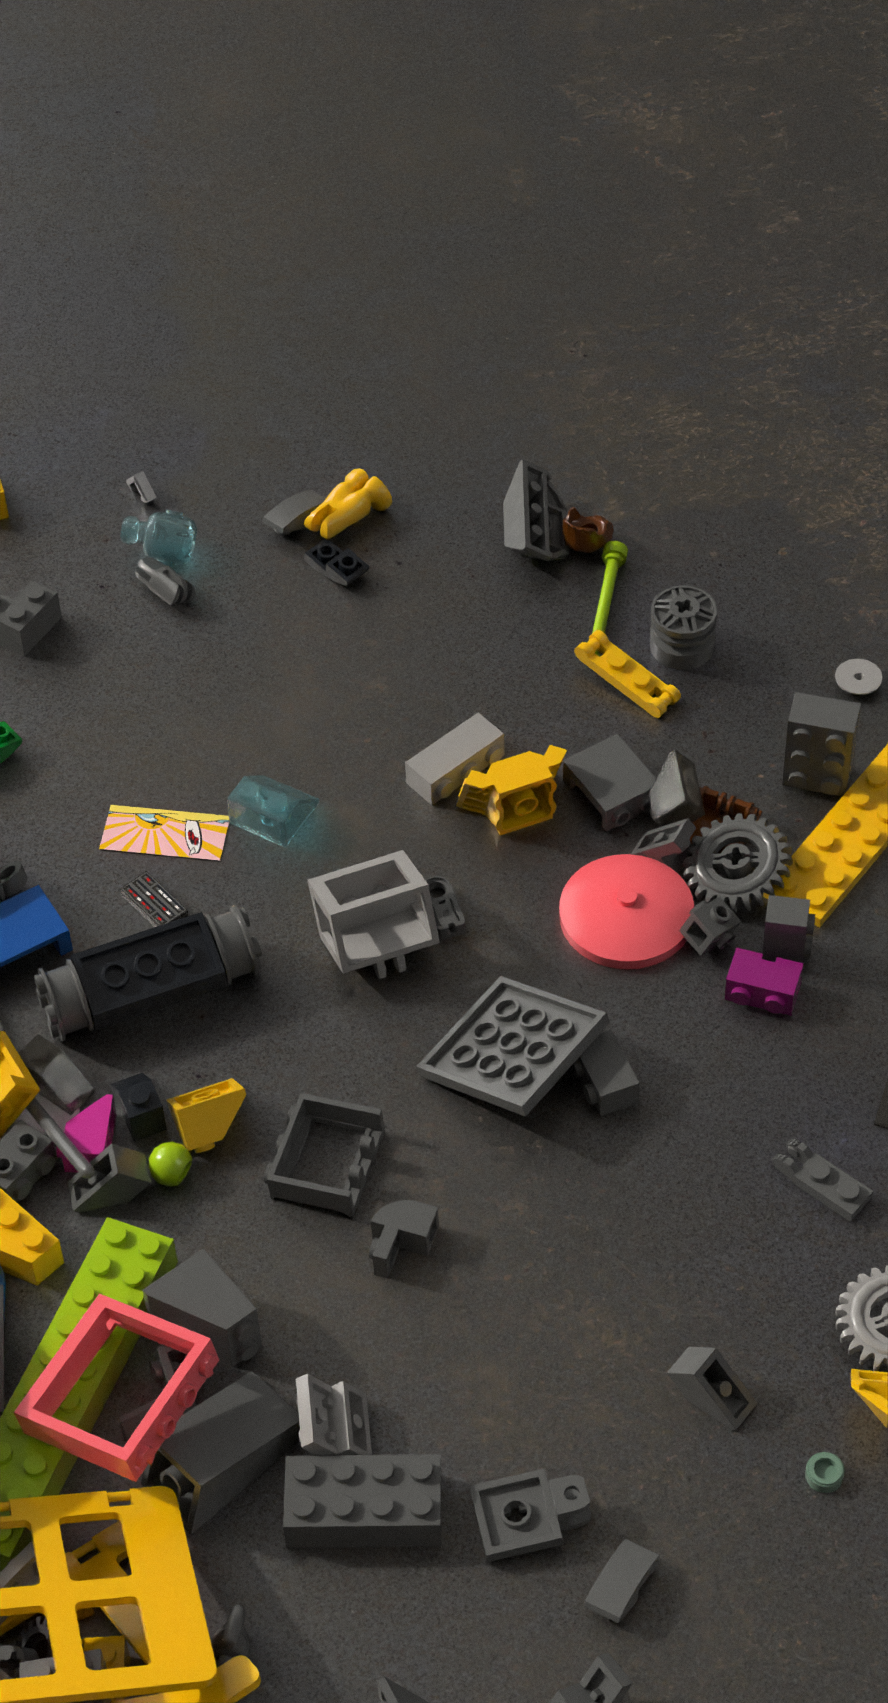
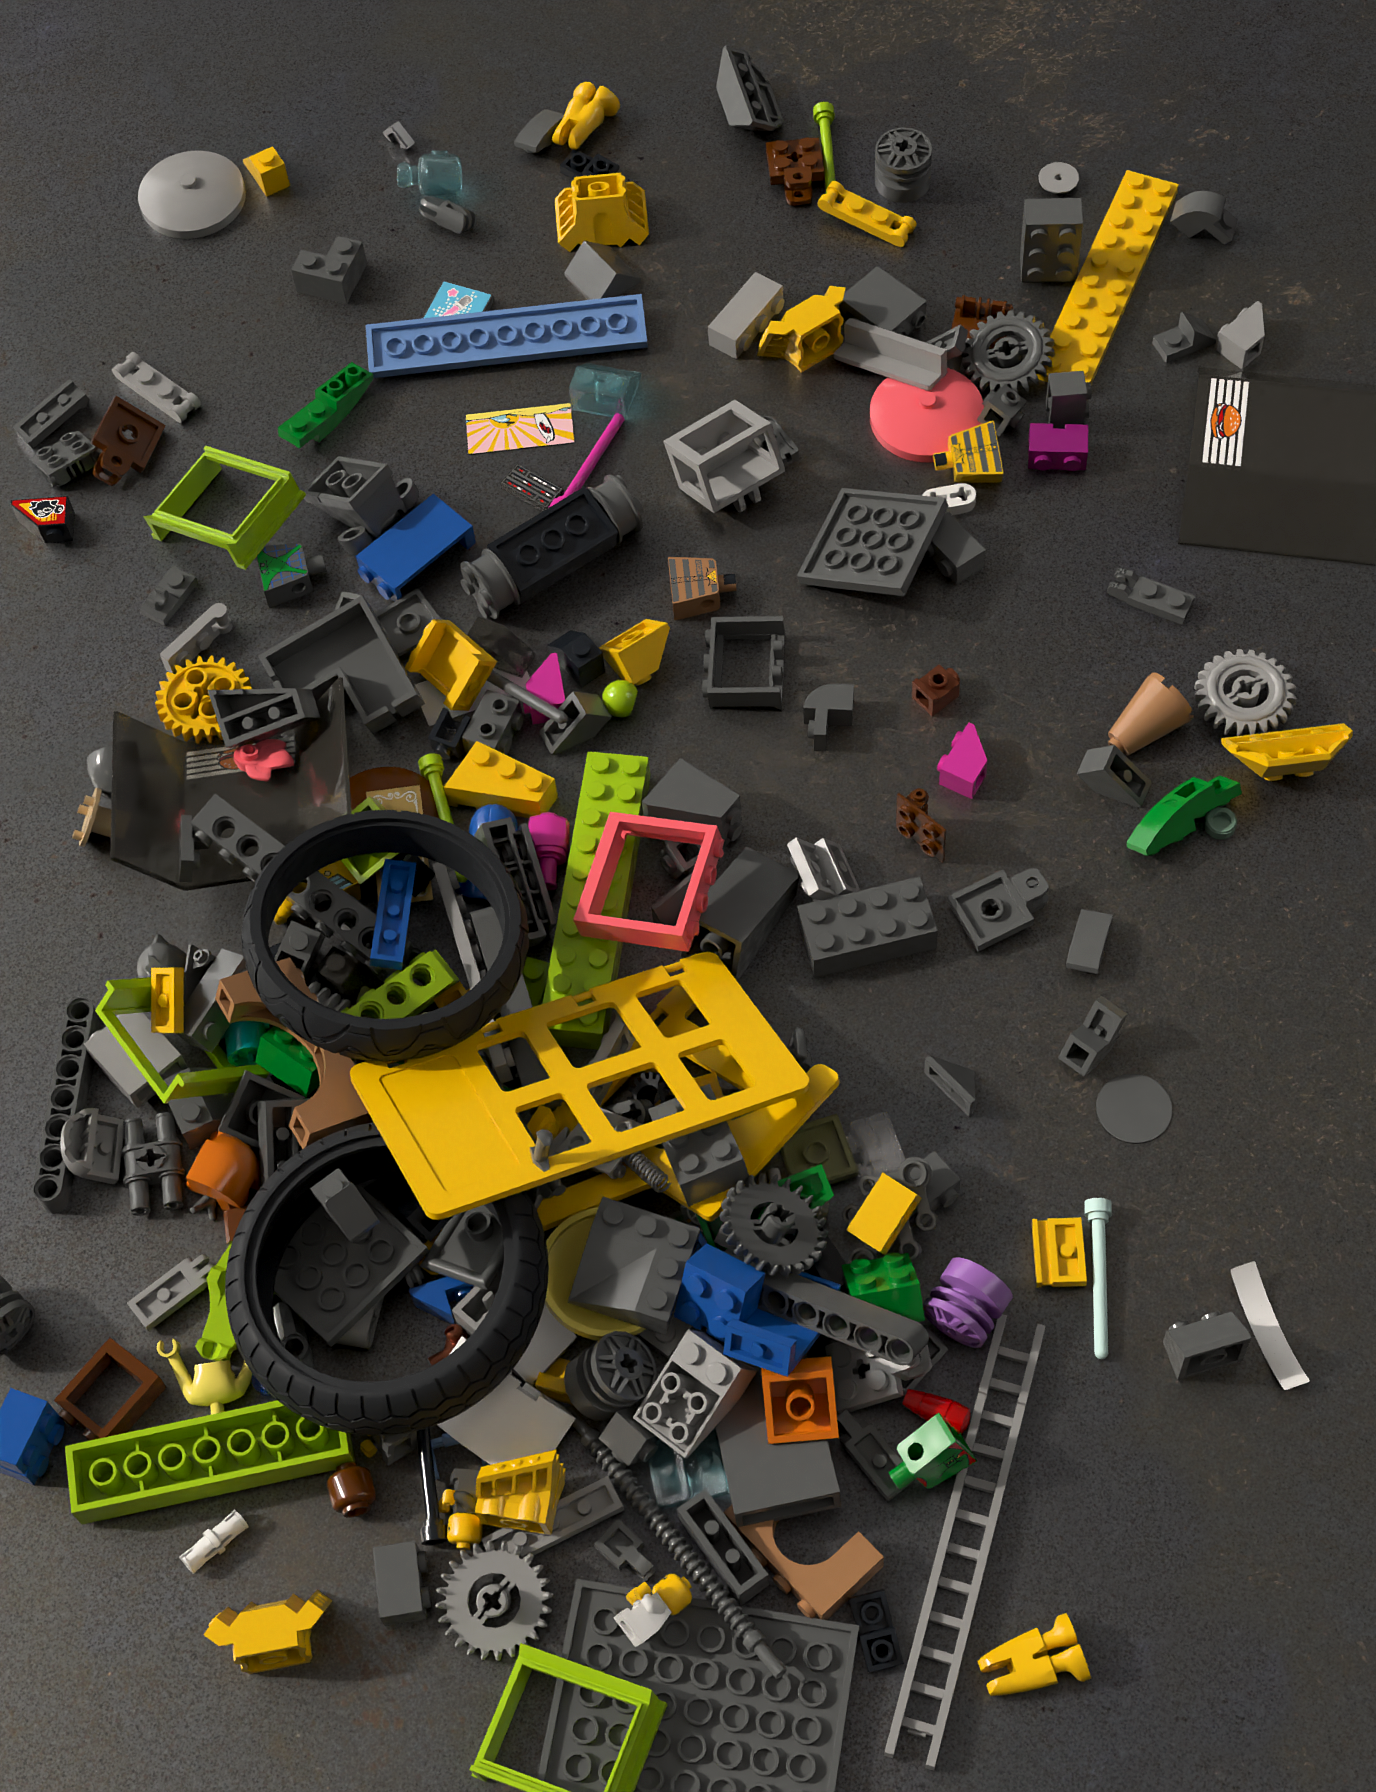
camera: 10 degrees left, 10 degrees up
reddish brown hair [563,507,614,554] -> none
clear smoke slope [649,750,705,826] -> none
none -> medium blue plate [366,294,648,378]
none -> medium azure tile [423,280,494,318]
none -> dark pink piece [528,812,570,891]
none -> dark pink piece [548,413,625,508]
none -> yellow slope [555,173,649,252]
none -> slope [564,240,641,300]
none -> medium nougat torso [668,557,737,620]
none -> reddish brown plate [766,137,825,206]
none -> light grey panel [834,318,947,391]
none -> reddish brown hinge [896,788,946,863]
none -> copper brick [912,664,960,717]
none -> white beam [922,483,976,515]
none -> yellow torso [933,421,1004,483]
none -> dark pink slope [937,722,987,799]
none -> medium nougat cone [1108,672,1194,756]
none -> green slope [1126,775,1242,856]

